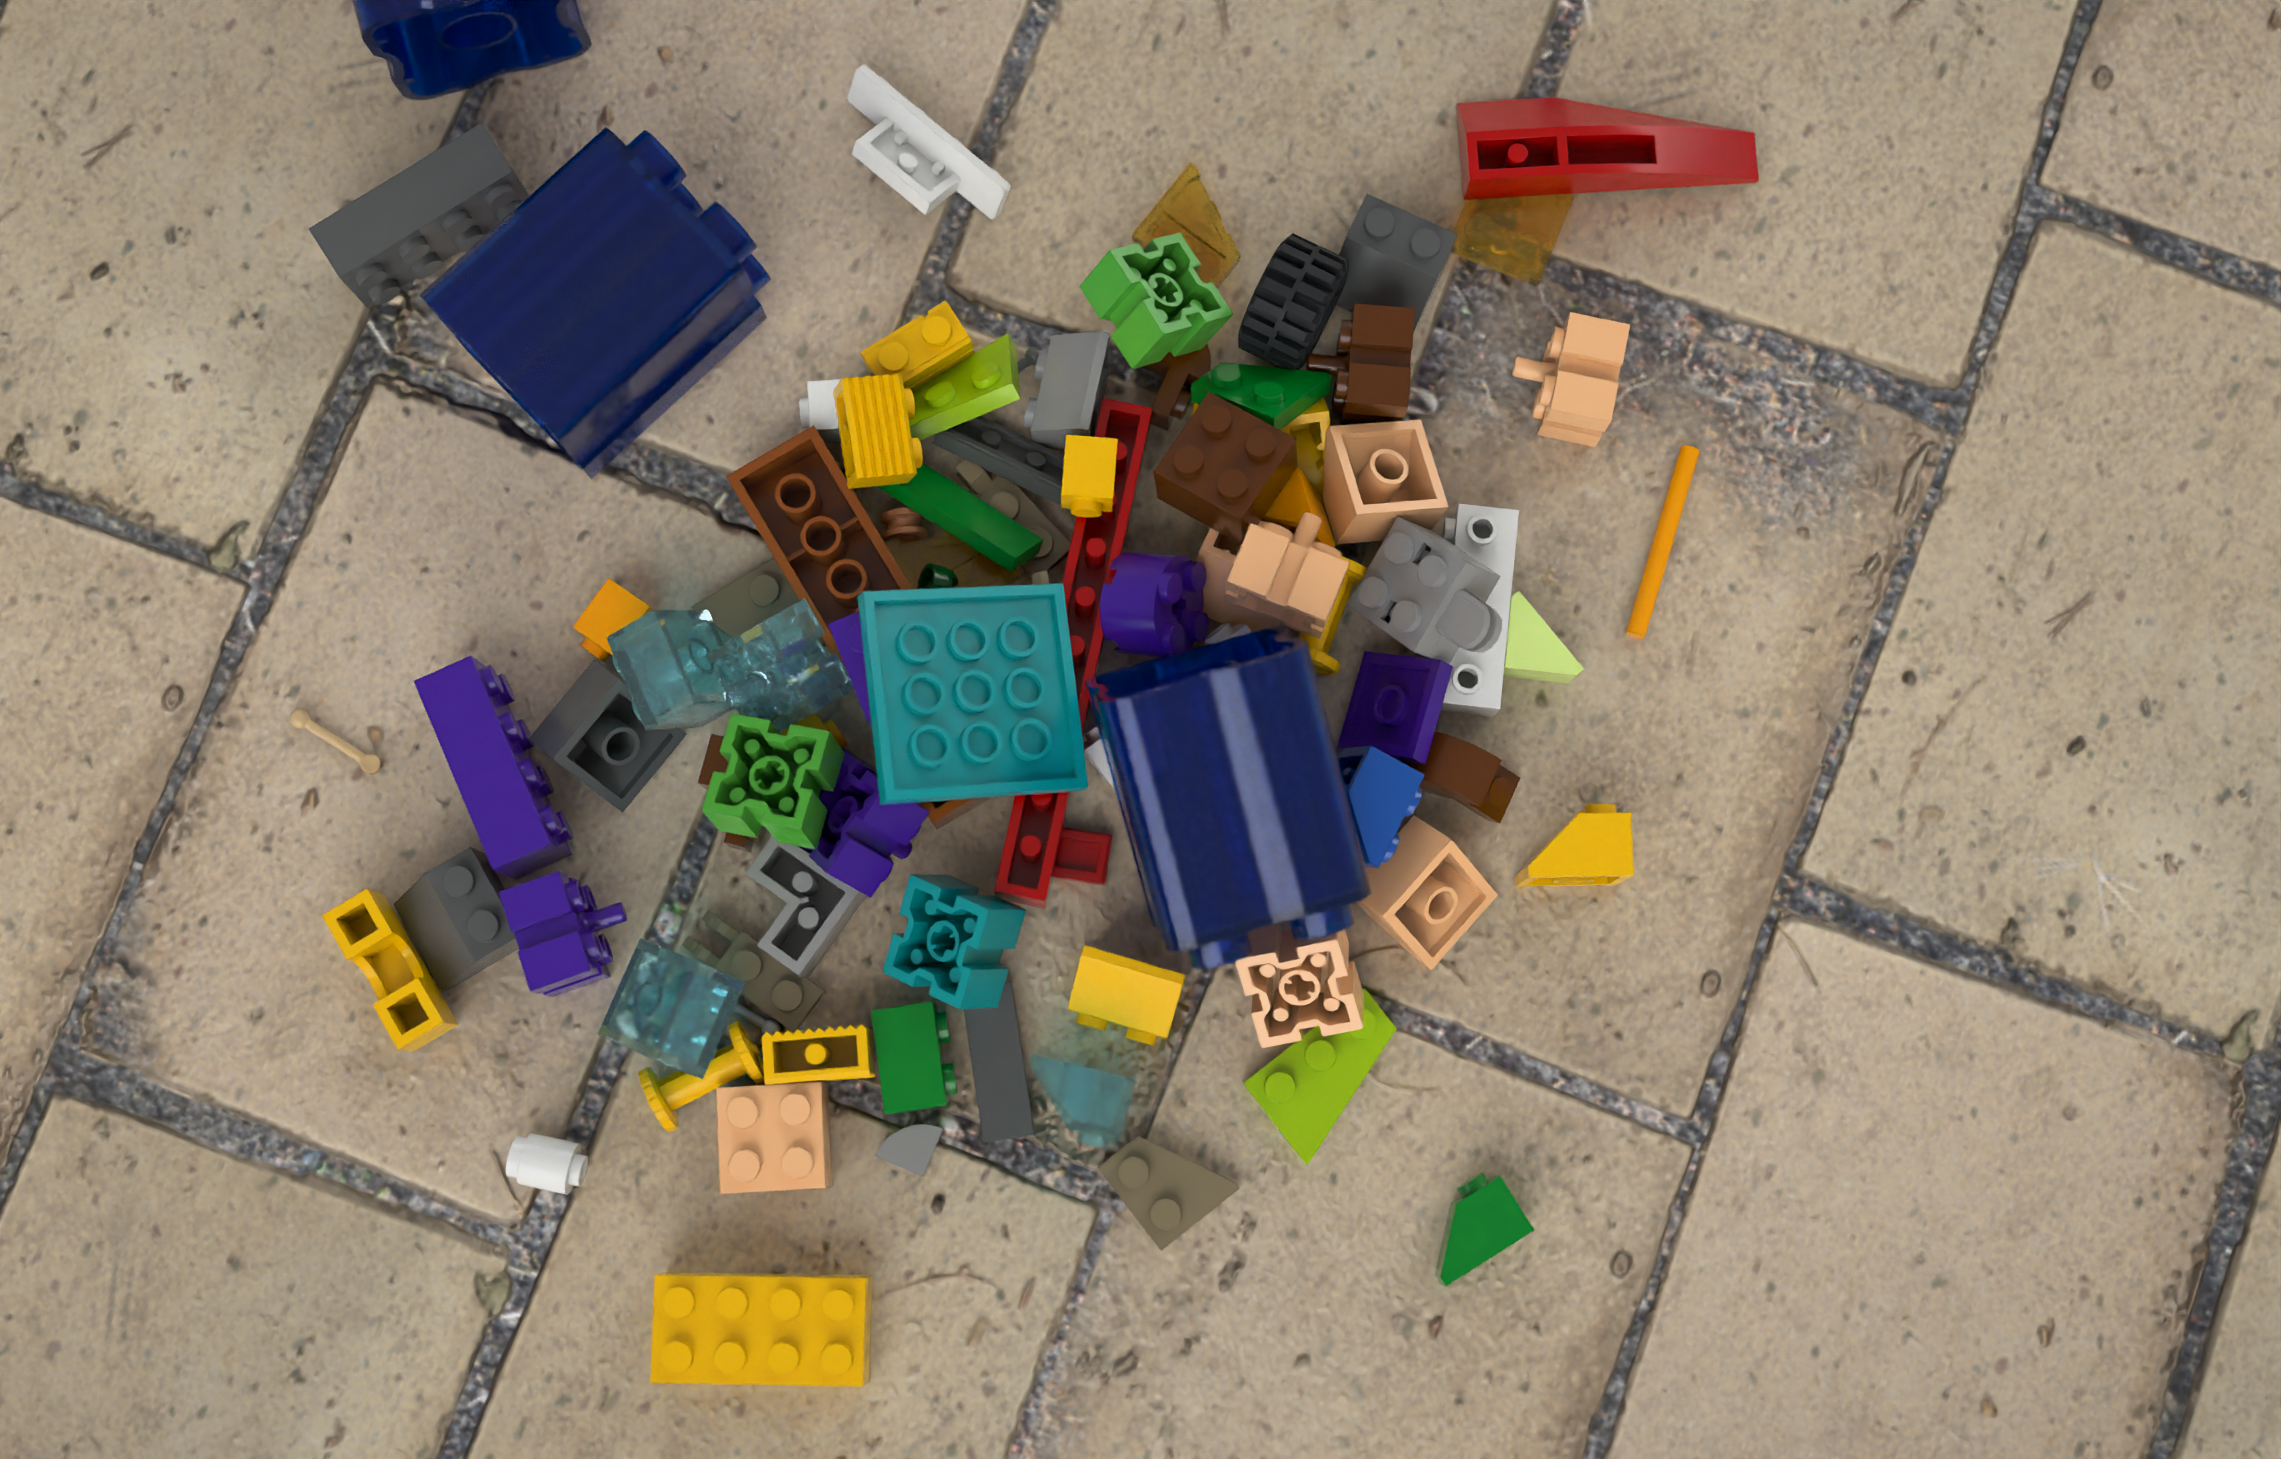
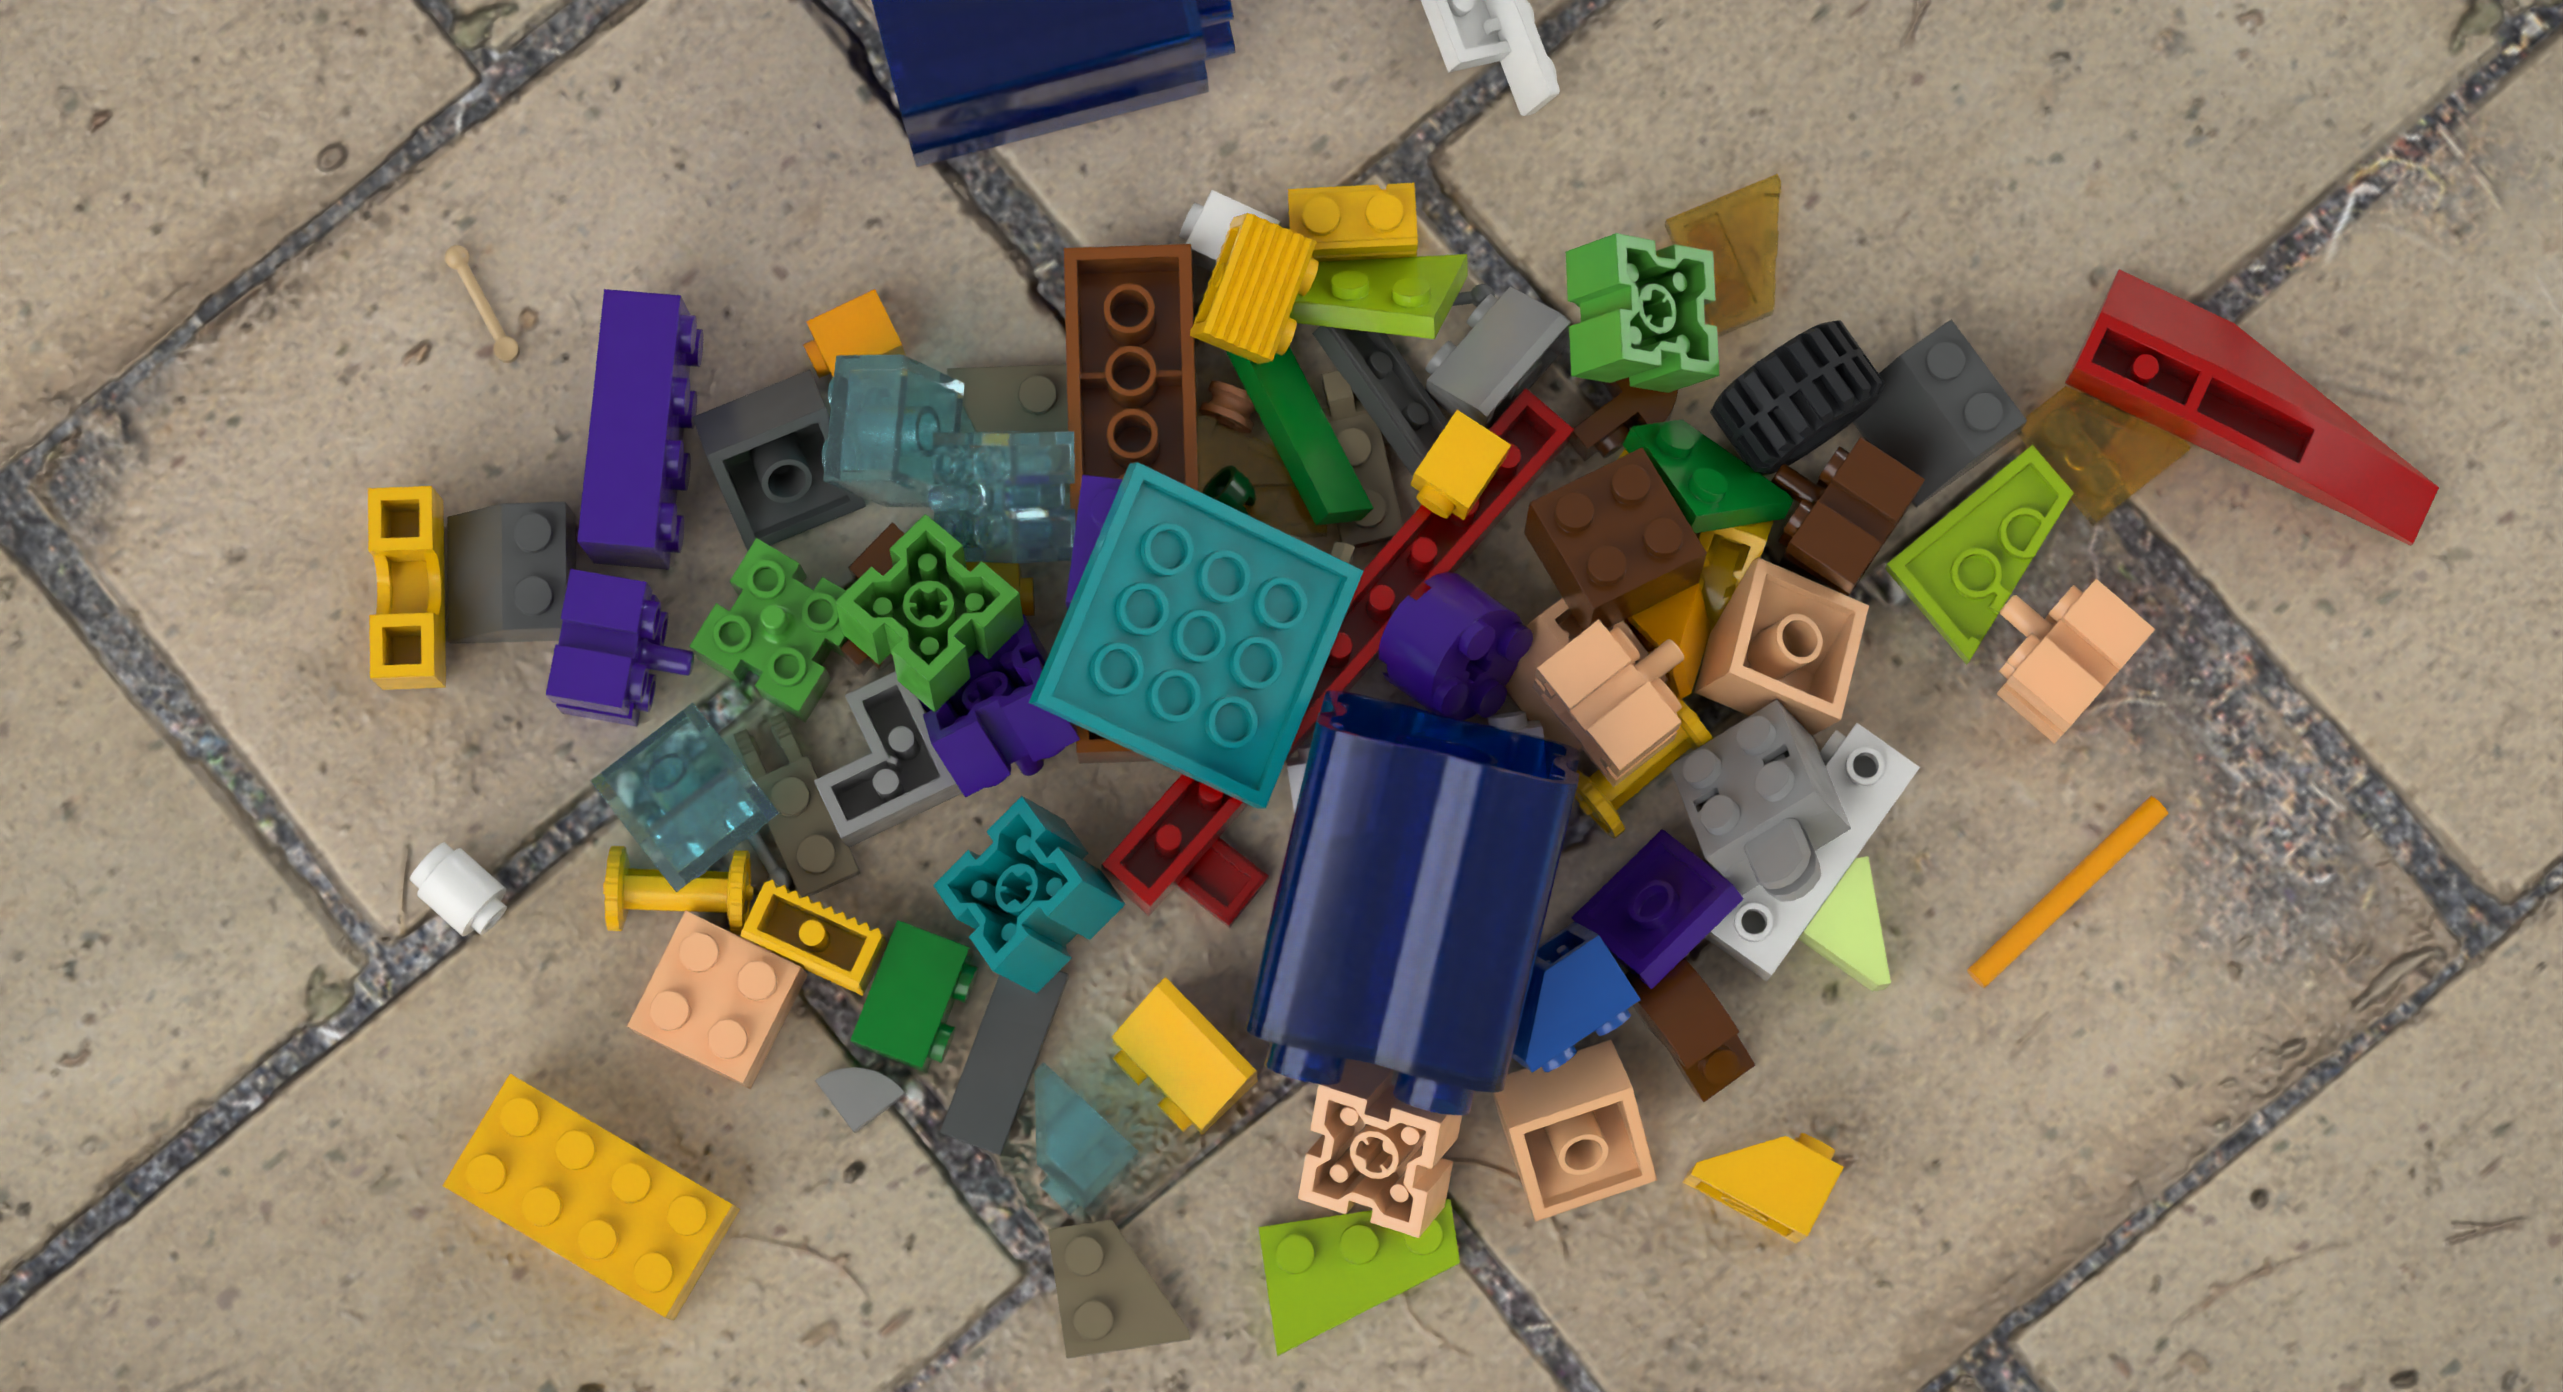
camera: 30 degrees right, 0 degrees up
none -> bright green brick [689,538,849,723]
none -> lime wing [1885,444,2074,665]

